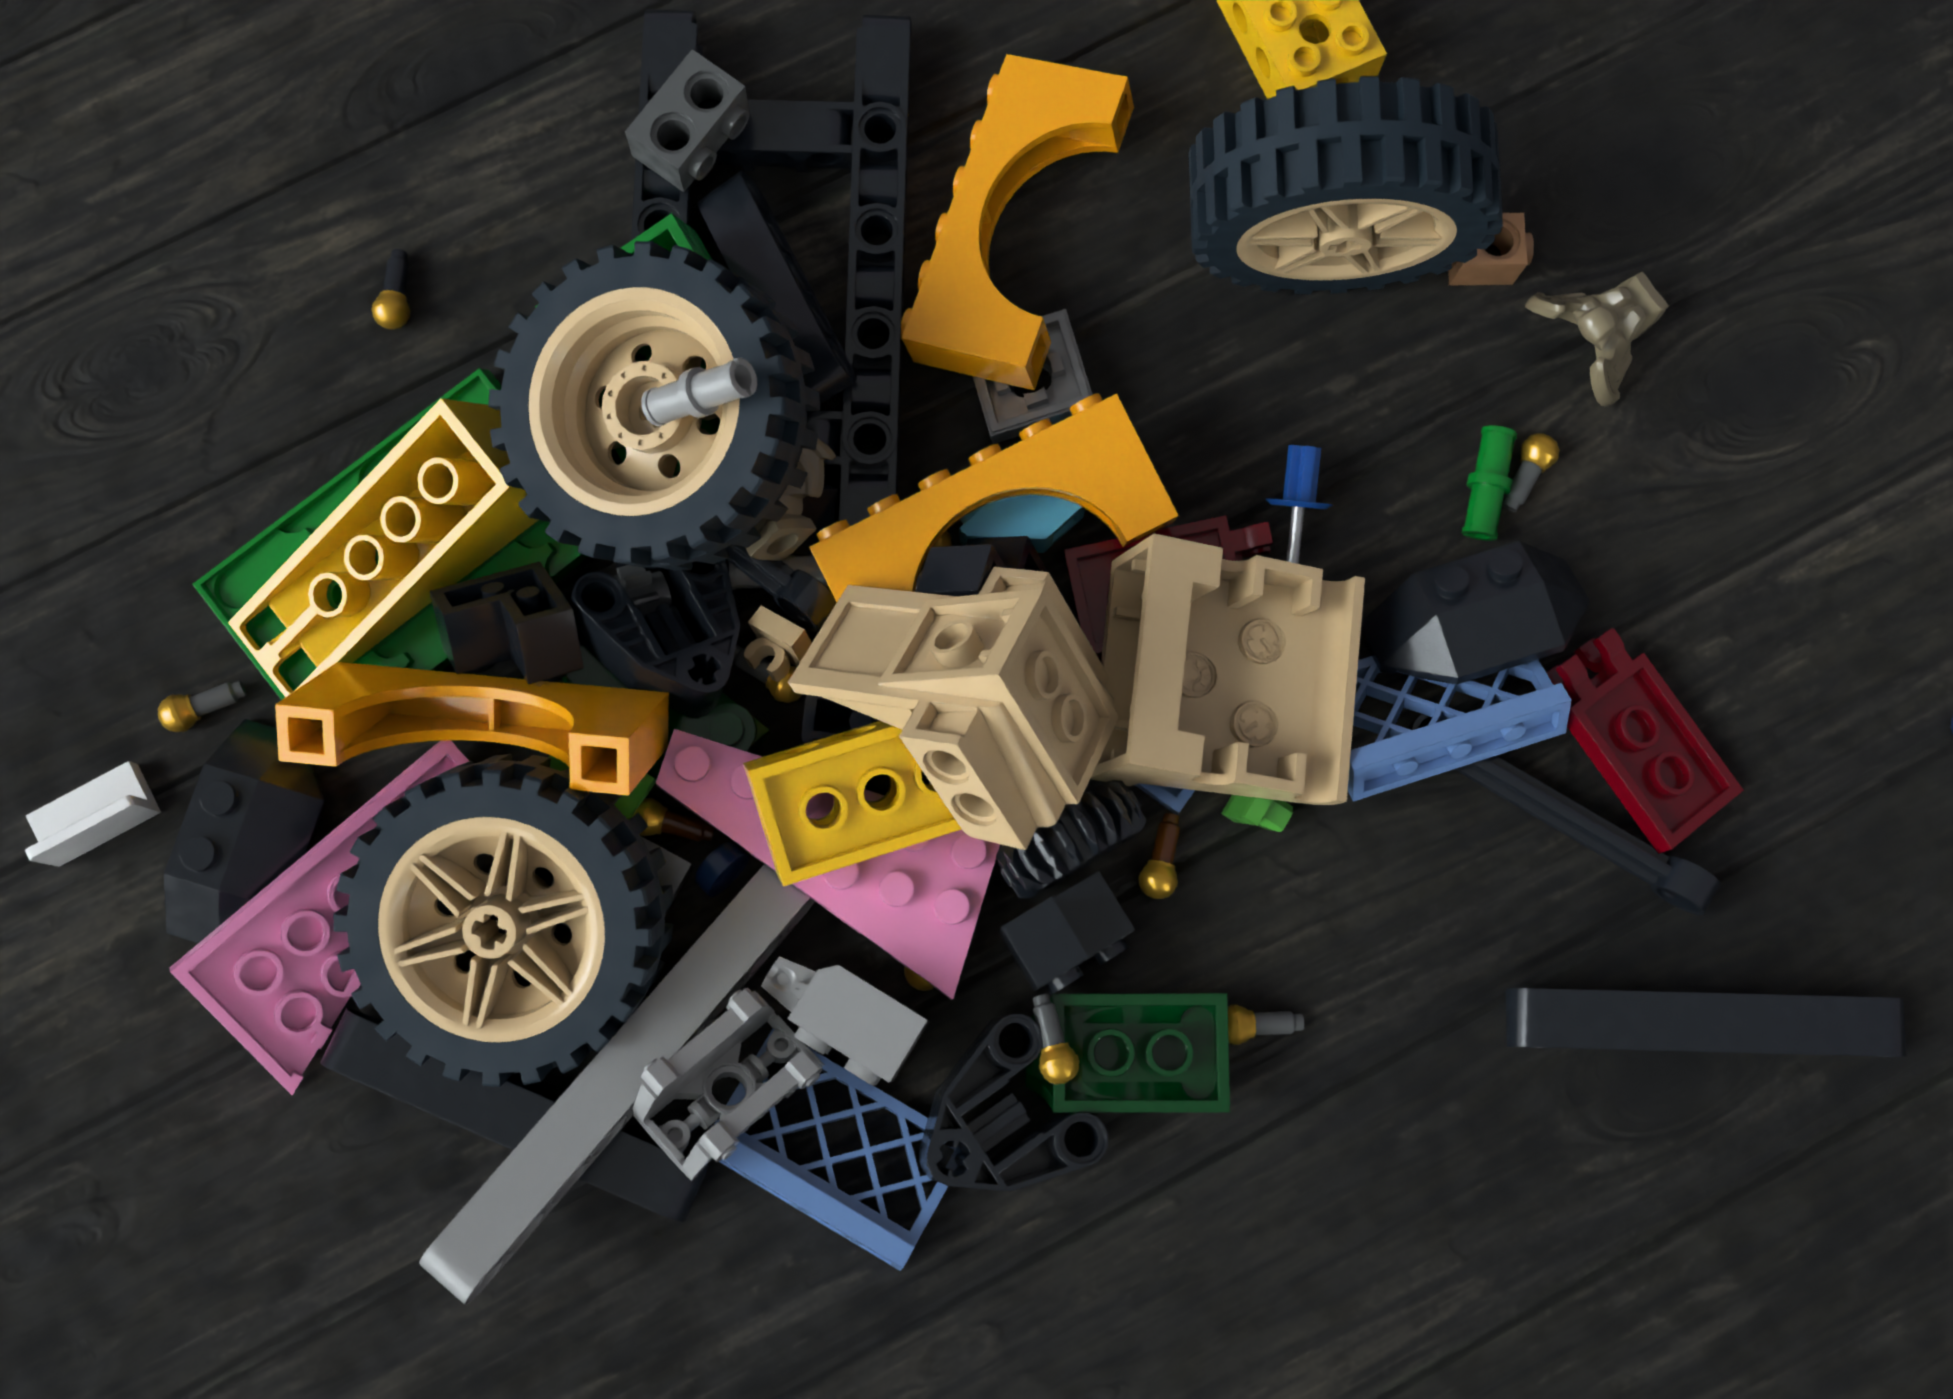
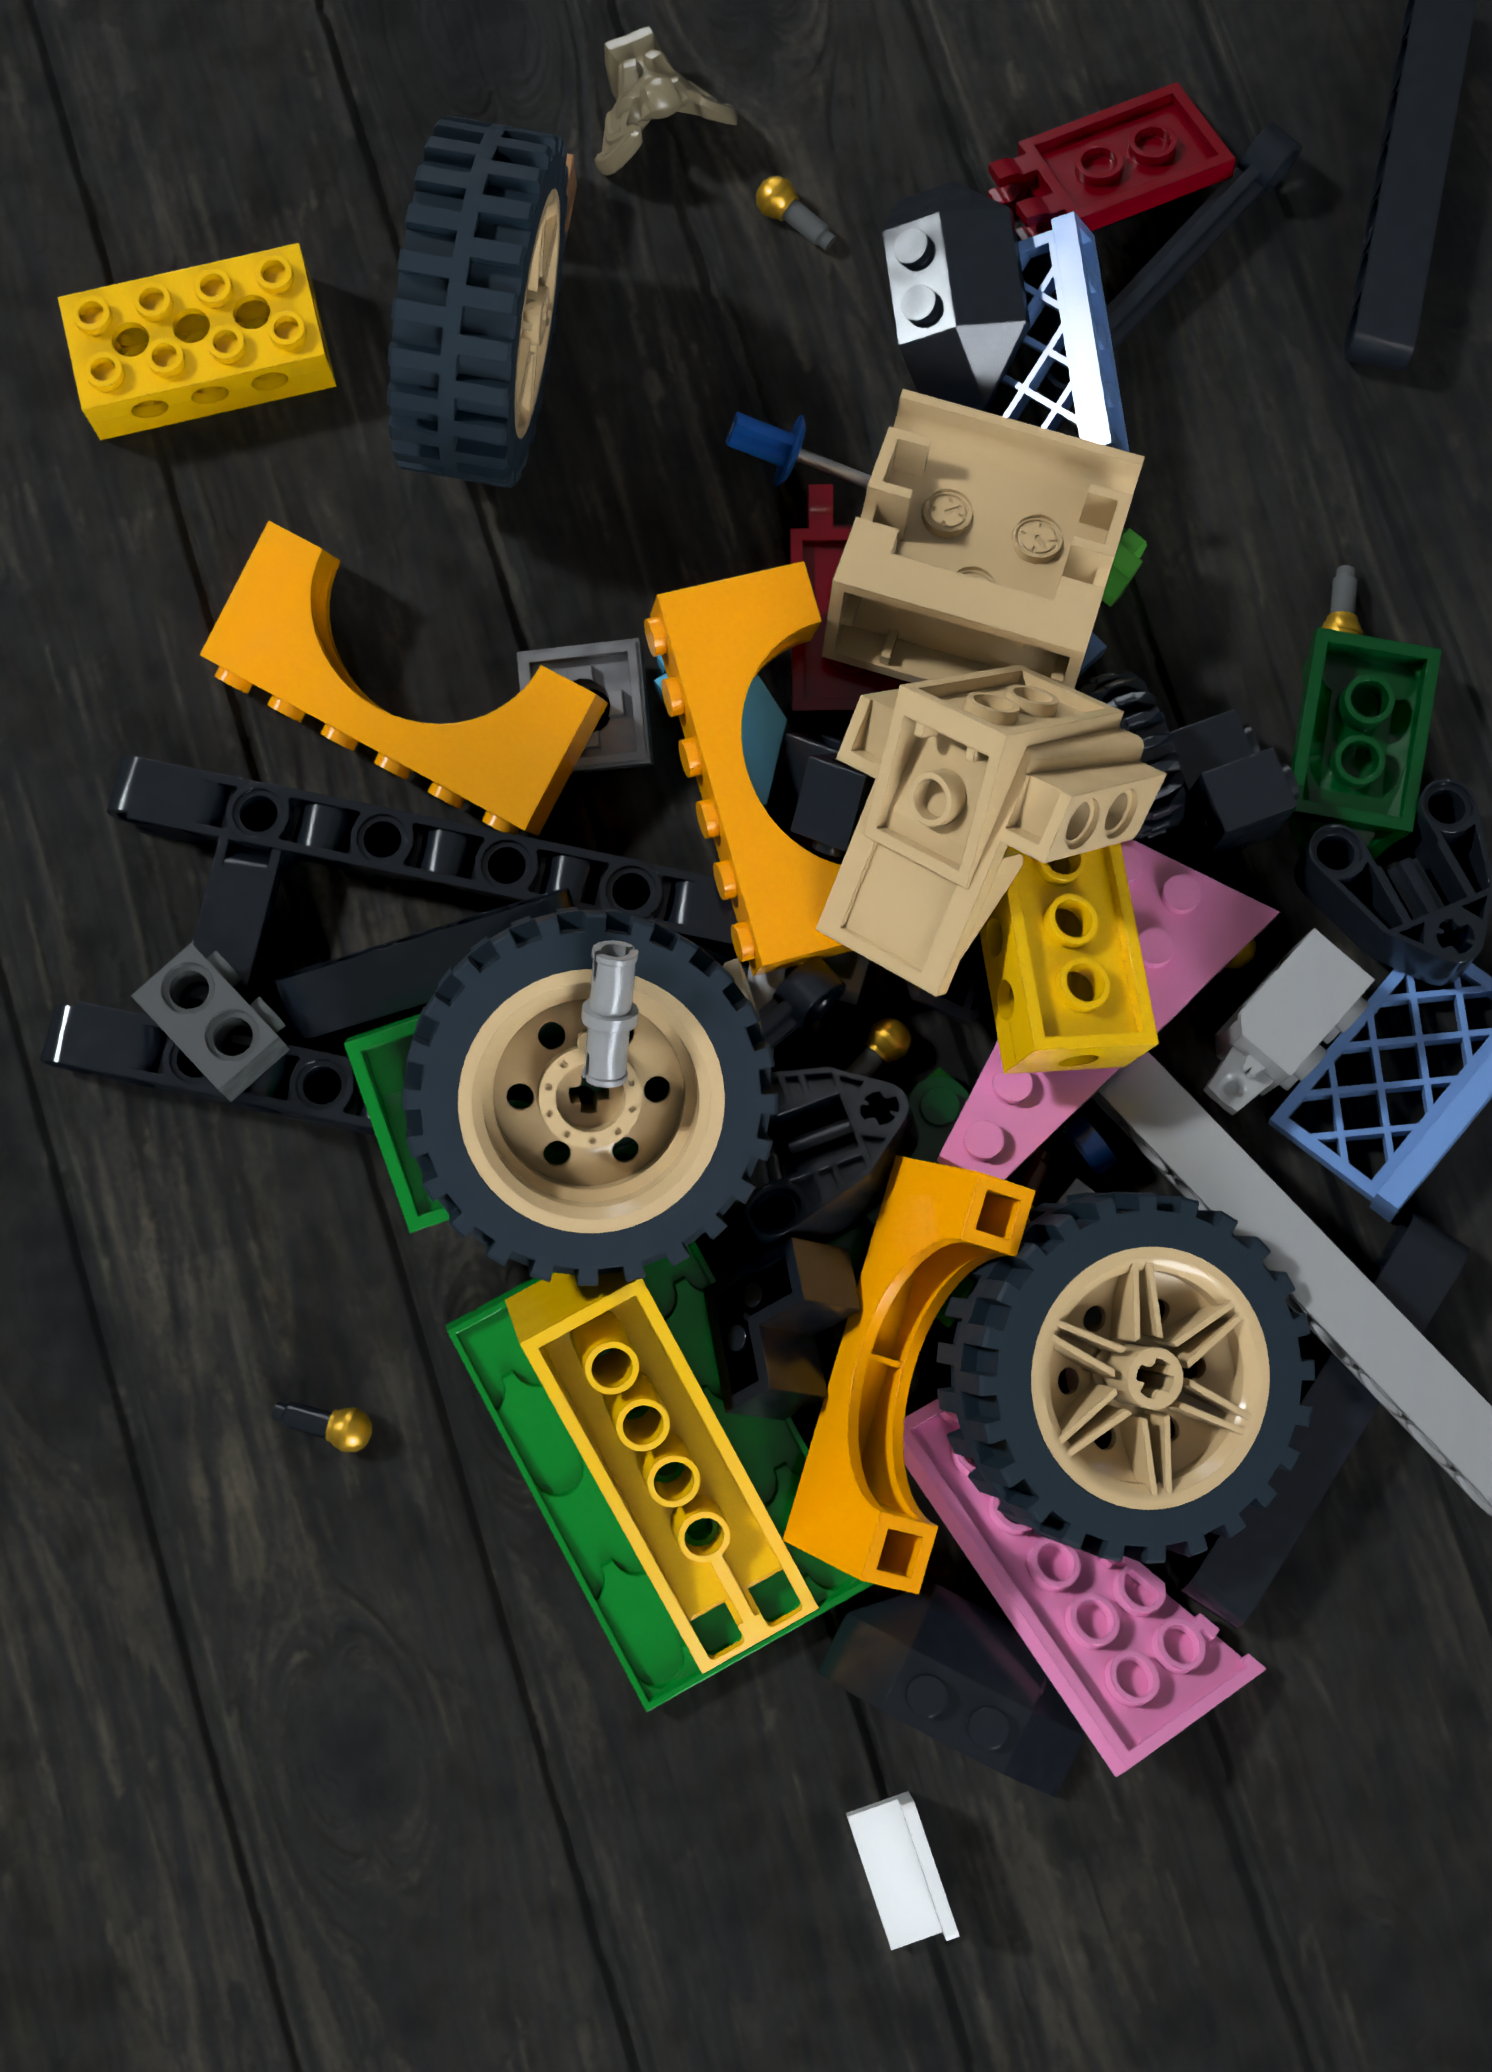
camera: 80 degrees left, 0 degrees up
piece [158,680,247,732] -> none
light grey piece [632,987,824,1181] -> none
tan tile [744,605,812,682] -> none
piece [1033,994,1079,1084] -> none
piece [1138,813,1180,899] -> none
green pin [1462,425,1517,541] -> none

